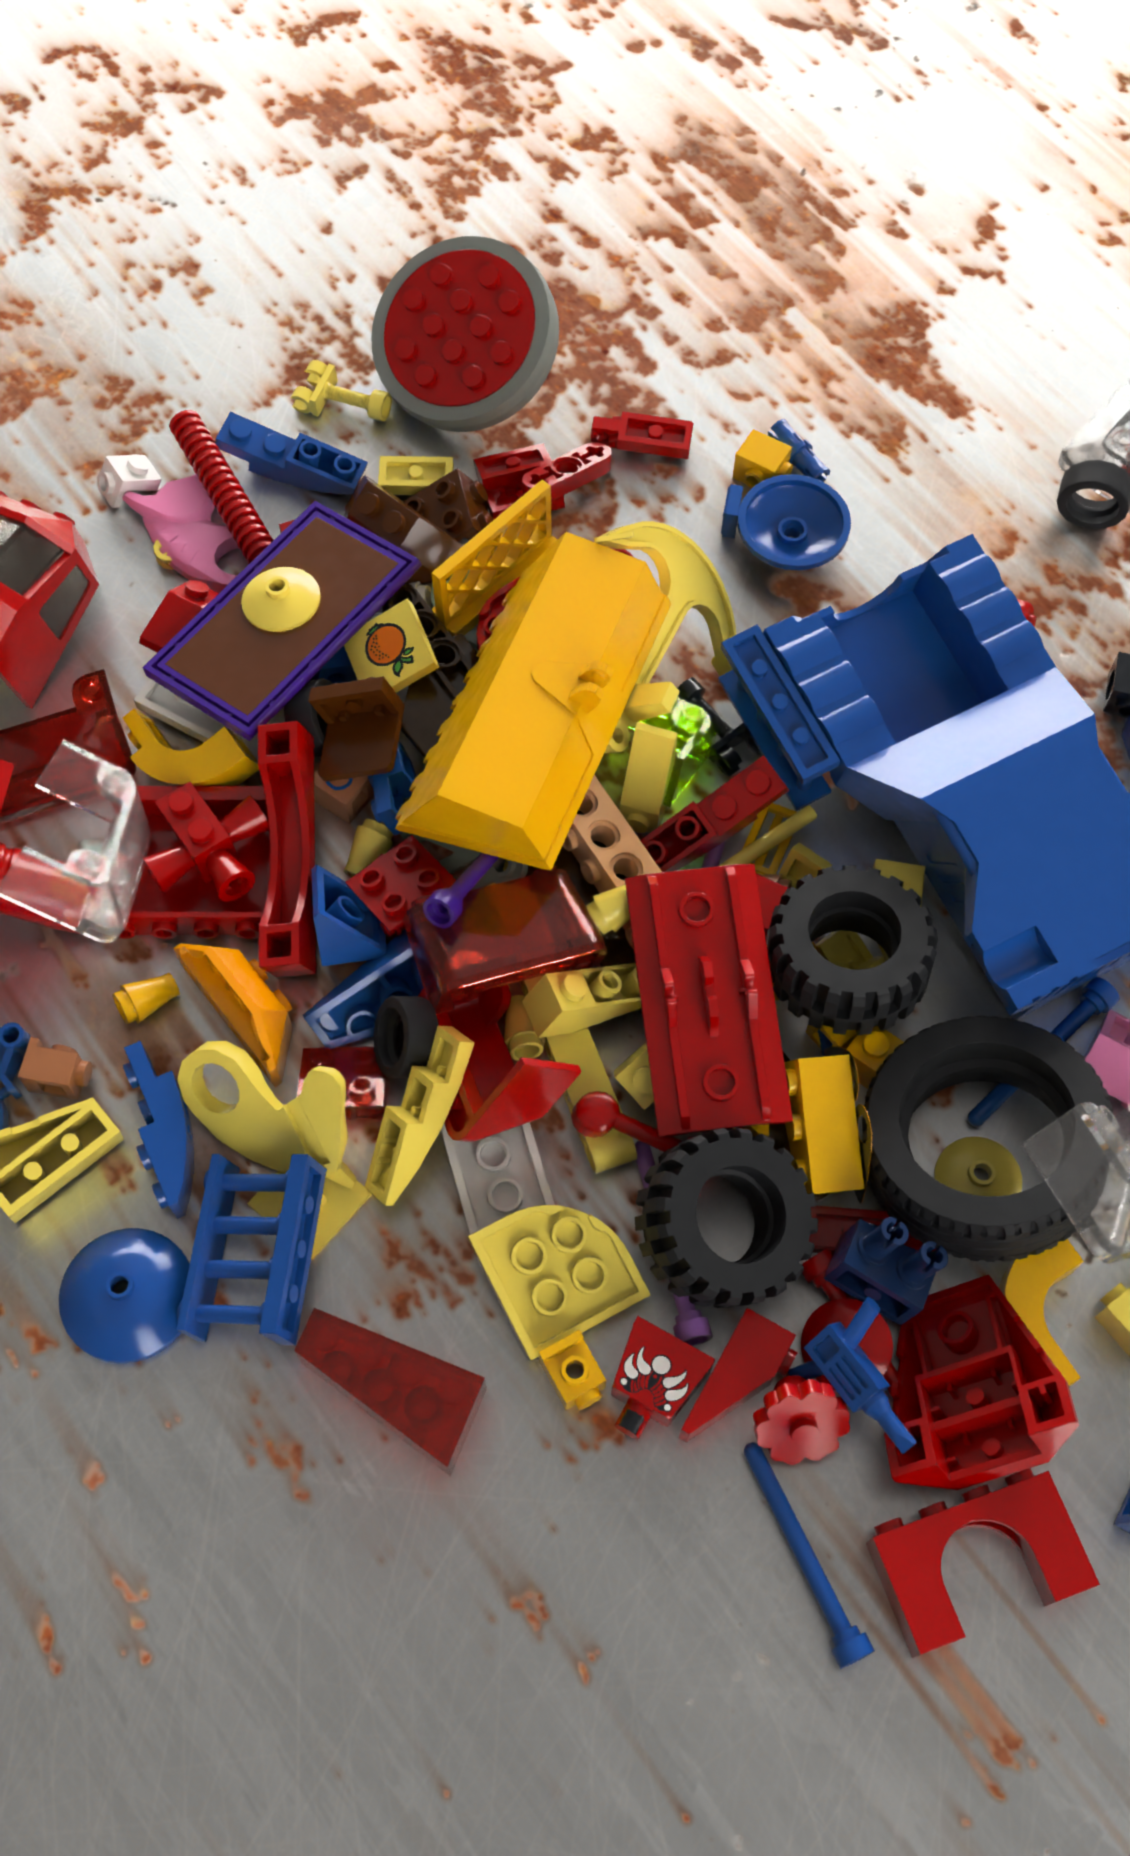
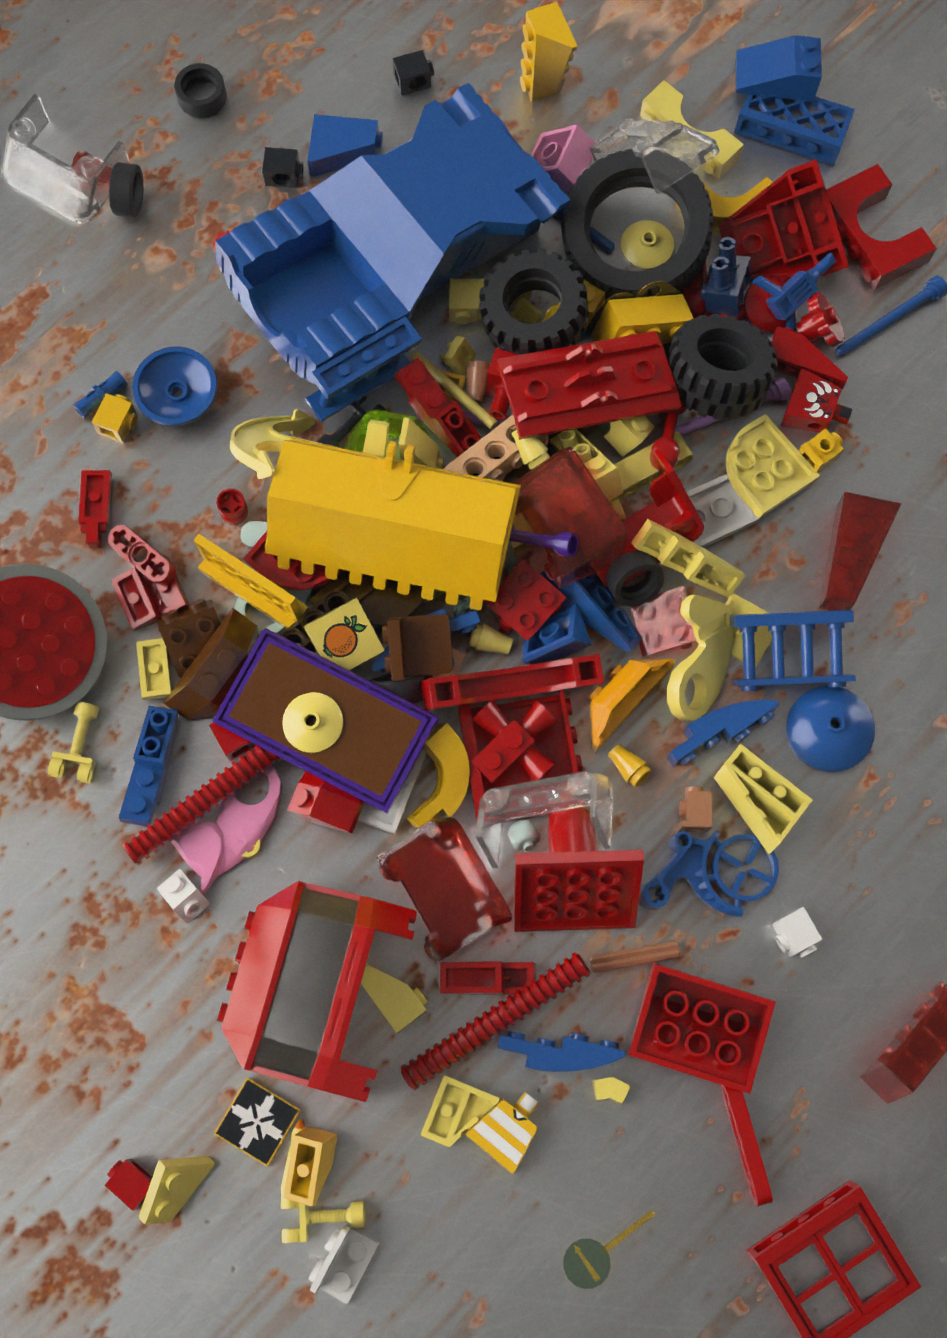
camera: 100 degrees left, 10 degrees up
blue tile [721,484,743,539] -> none

